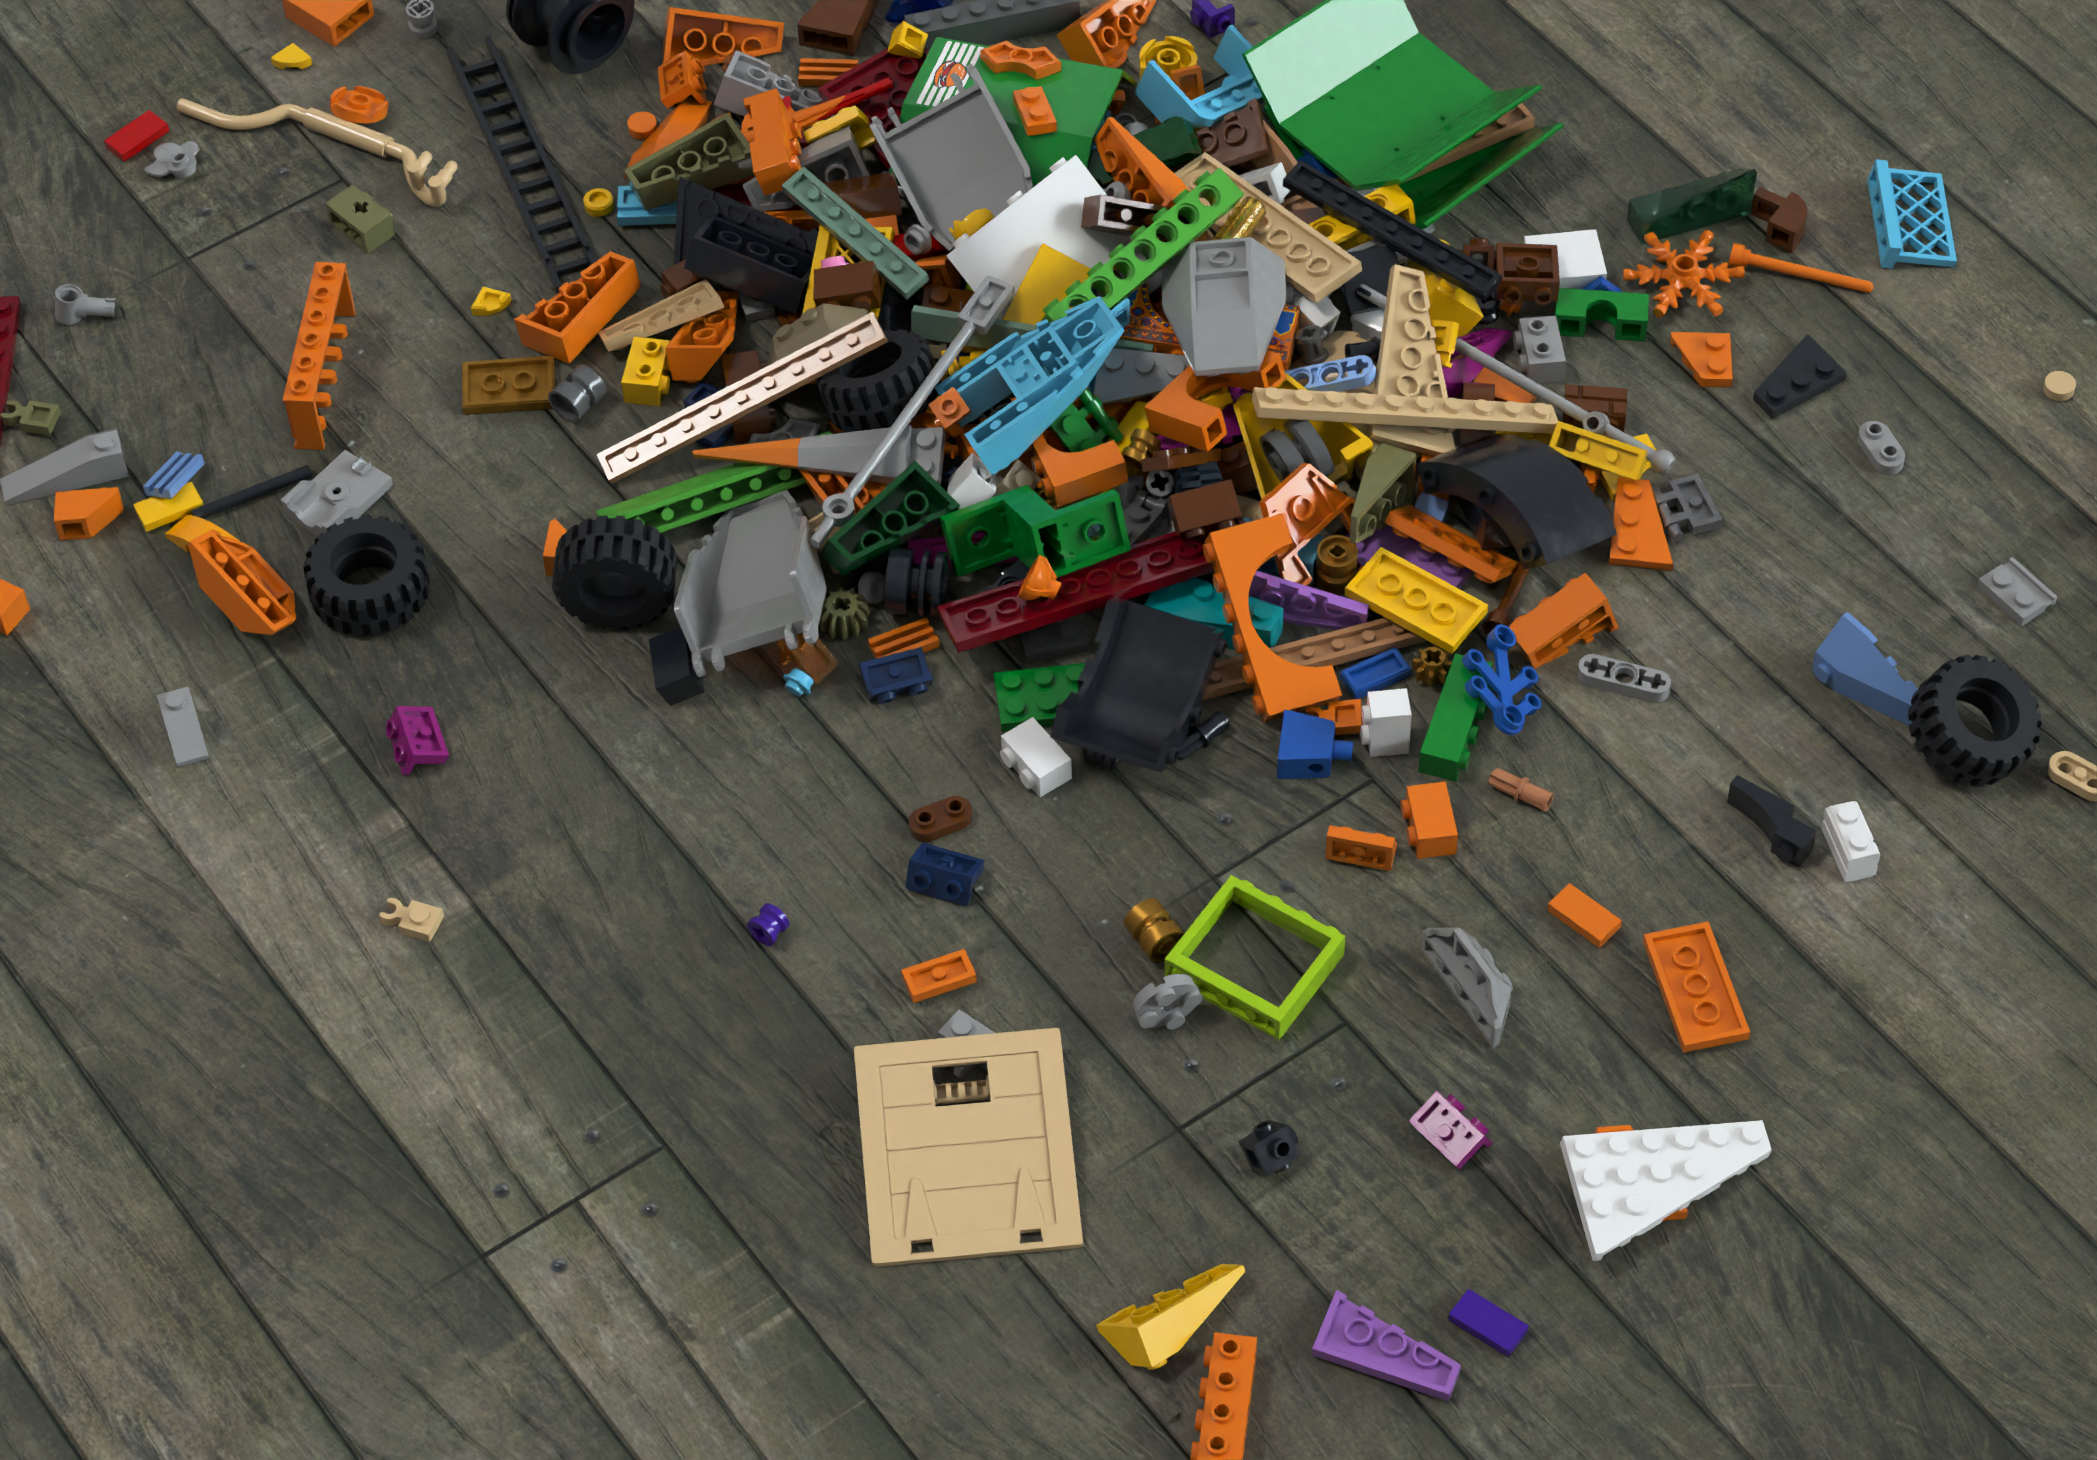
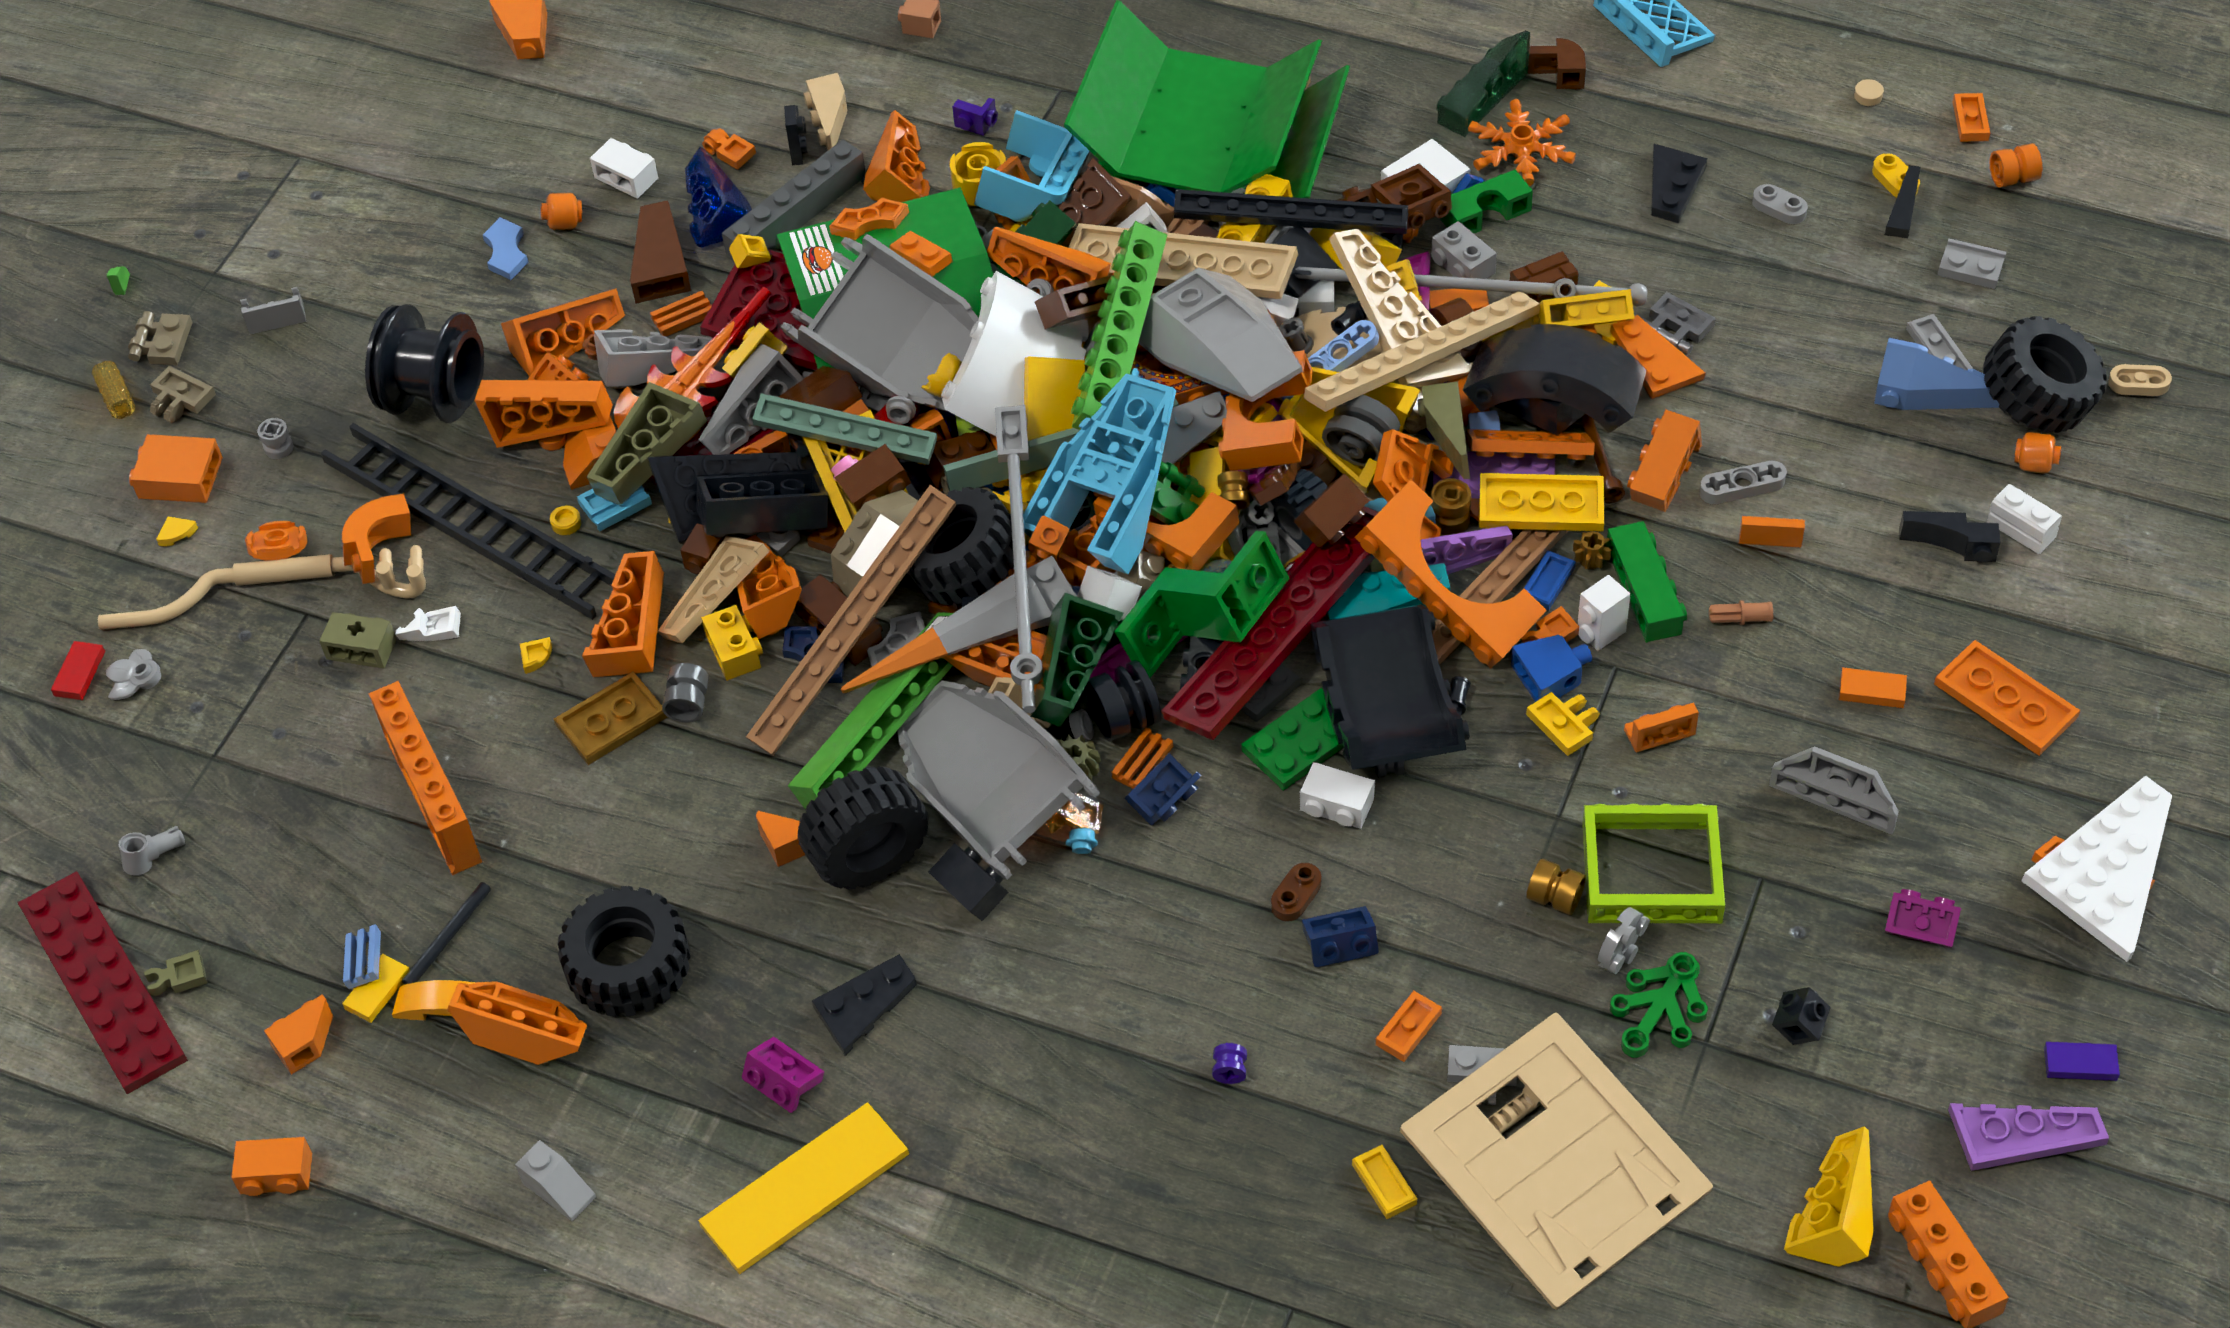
camera: 30 degrees left, 0 degrees up
light grey wedge [0,428,129,506] -> none
light grey piece [281,450,393,536] -> none
tan plate [379,898,444,942] -> none
orange wedge [743,88,802,196] -> none
orange piece [1018,555,1061,601] -> none
clear yellow axle [1212,196,1266,240] -> none
orange brick [1400,781,1458,859] -> none
blue plant [1462,624,1542,735] -> none
orange wing [1670,332,1733,387] -> none
orange piece [1728,243,1874,293] -> none
none -> orange arch [342,494,411,584]
none -> white slope [395,606,461,641]
none -> orange wedge [474,380,613,448]
none -> yellow tile [698,1102,909,1274]
none -> black wing [812,954,917,1056]
none -> yellow tile [1352,1145,1417,1219]
none -> yellow hinge [1526,692,1600,756]
none -> green plant [1610,952,1708,1058]
none -> orange tile [1739,516,1805,548]
none -> yellow plate [1872,154,1920,198]
none -> black piece [1884,165,1921,238]
none -> light grey tile [1906,314,1973,370]
none -> orange head [2014,432,2061,474]

